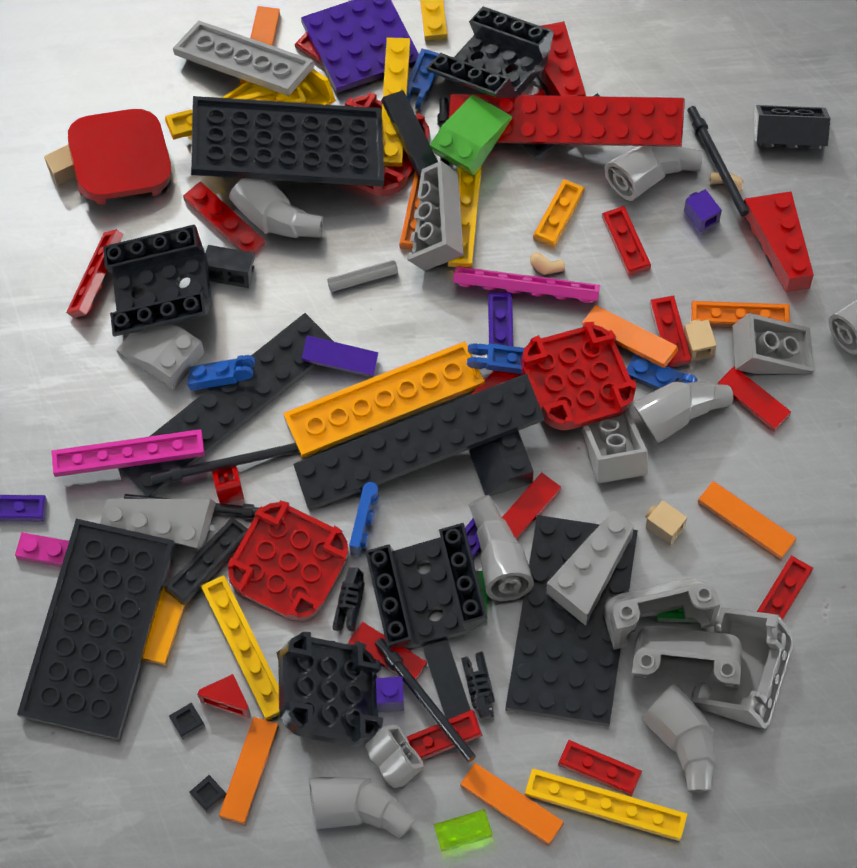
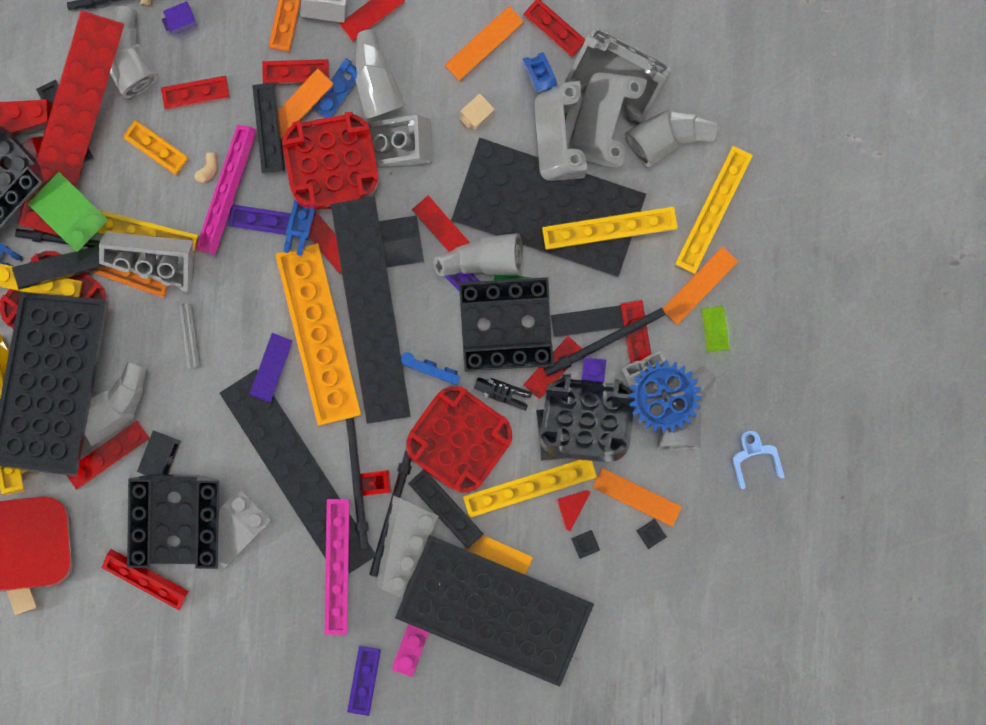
camera: 90 degrees left, 20 degrees up
blue hinge [187,355,255,391] -> none
black hinge [461,651,495,720] -> none
light grey wedge [546,510,634,625] -> none
red tile [558,739,642,797] -> none
tan brick [684,320,717,361] -> none
none -> black tile [252,83,285,173]
none -> blue plate [523,52,558,92]
none -> yellow plate [542,207,678,250]
none -> blue gear [629,360,702,434]

